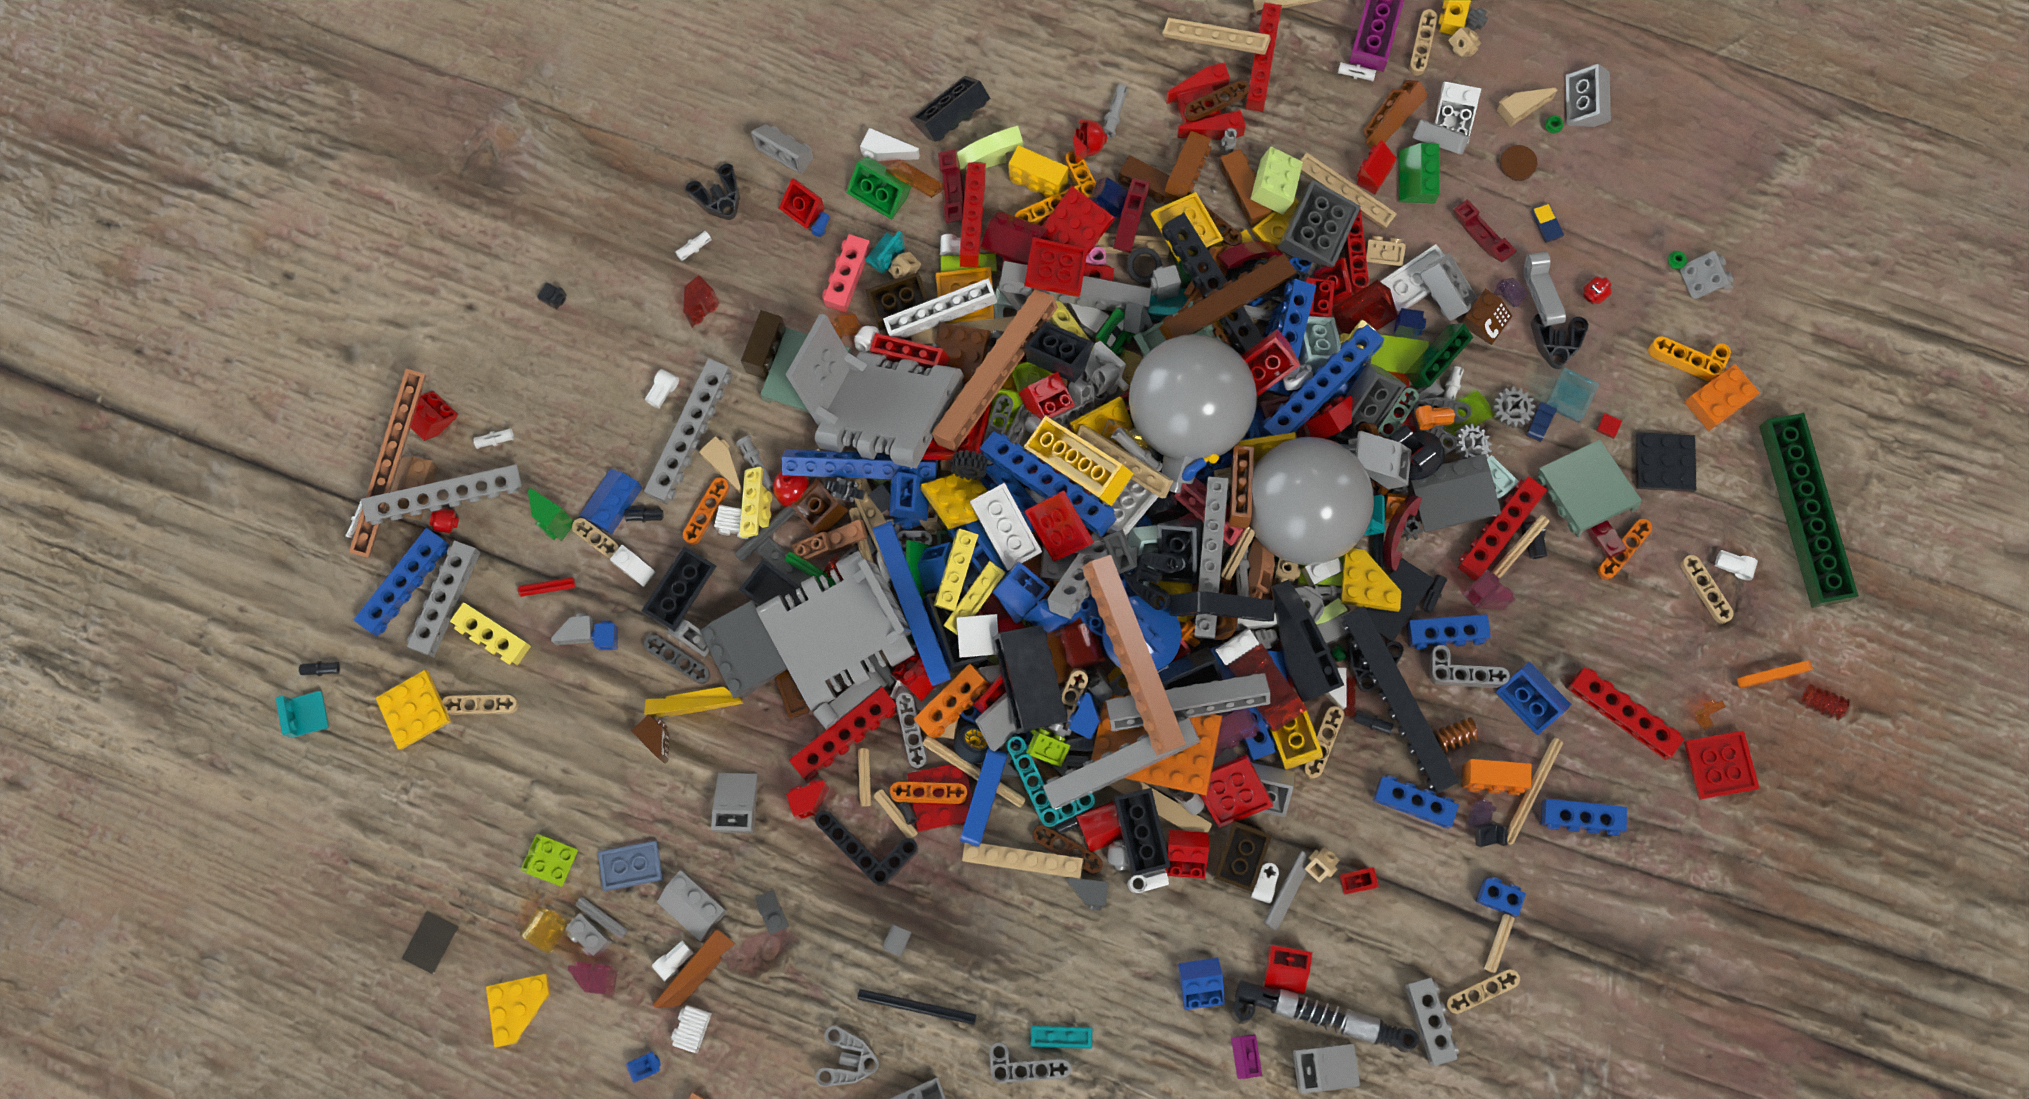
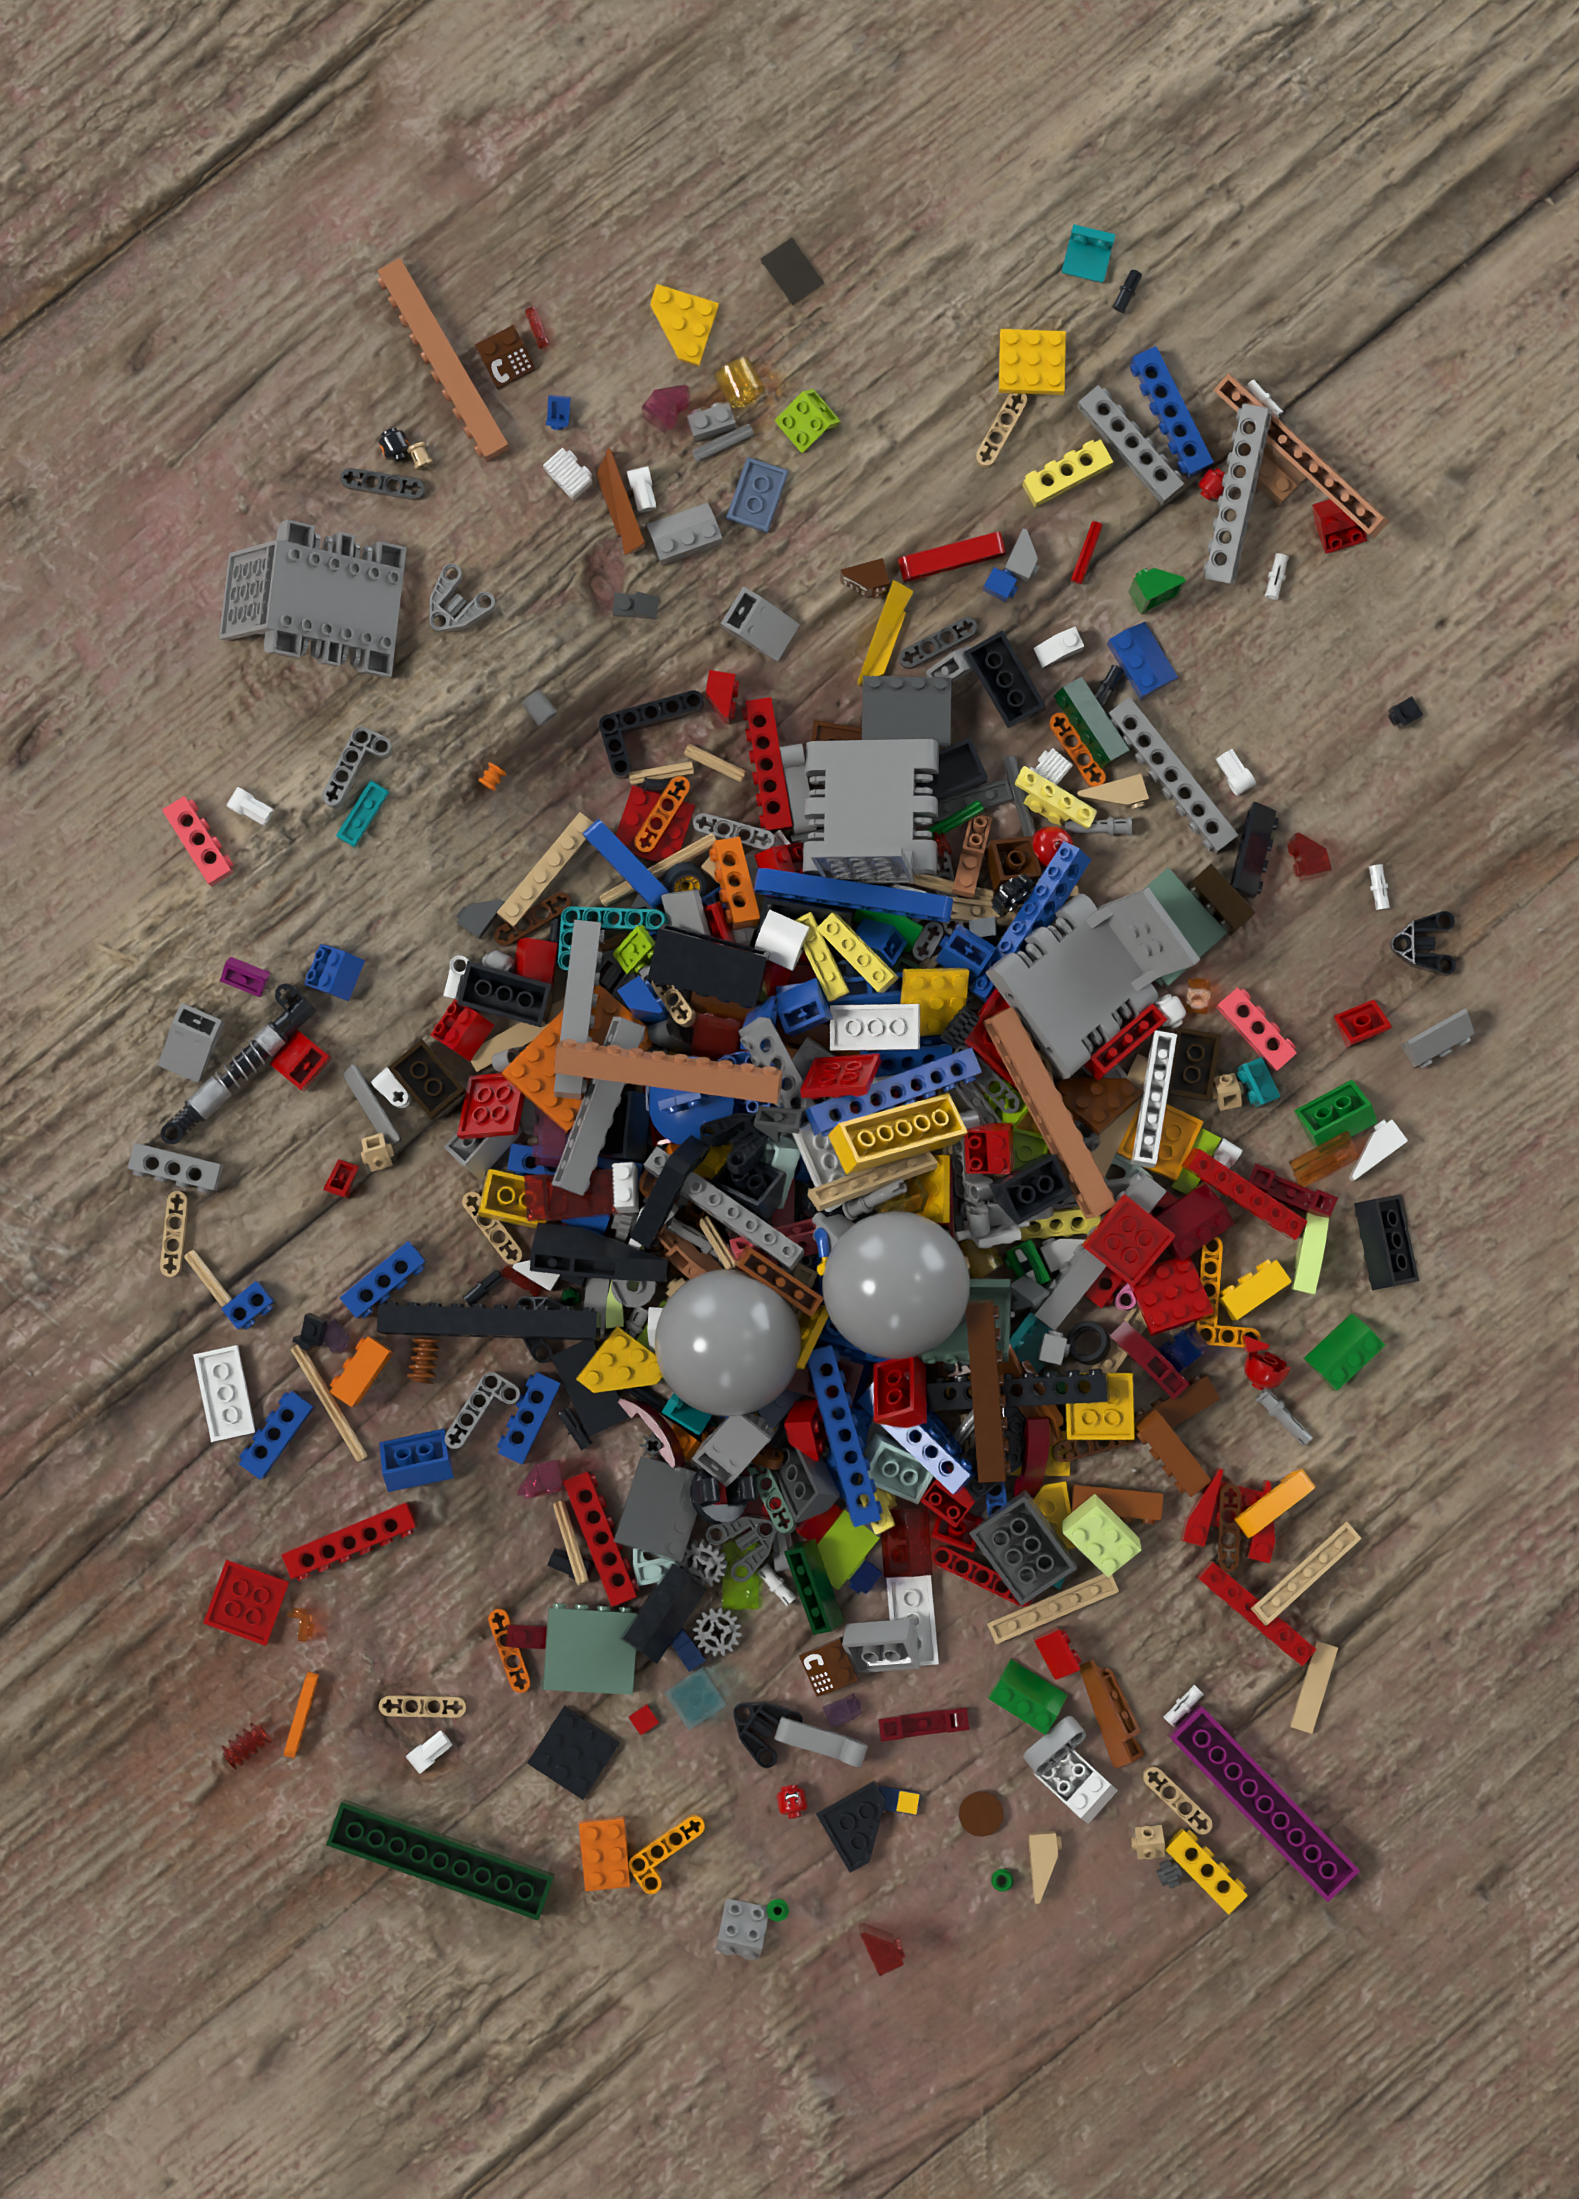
camera: 115 degrees right, 10 degrees up
tan beam [572,518,619,559] -> none
blue pin [811,212,830,237] -> none
black axle [857,989,977,1025] -> none
light grey pin [1222,128,1237,155] -> none
white beam [1283,365,1313,390] -> none
tan bracket [1366,236,1406,266] -> none
orange piece [1415,405,1455,430] -> none
light grey slope [1566,64,1611,127] -> none
none -> white plate [193,1345,256,1442]
none -> orange bush [478,762,507,791]
none -> black slope [620,1563,707,1664]
none -> black plate [816,1780,886,1873]
none -> clear red slope [859,1923,906,1976]
none -> red beam [898,532,1007,582]
none -> brick [1053,677,1129,769]
none -> black slope [1230,802,1279,899]
none -> light orange beam [1235,1469,1316,1538]
none -> green slope [1303,1313,1386,1391]

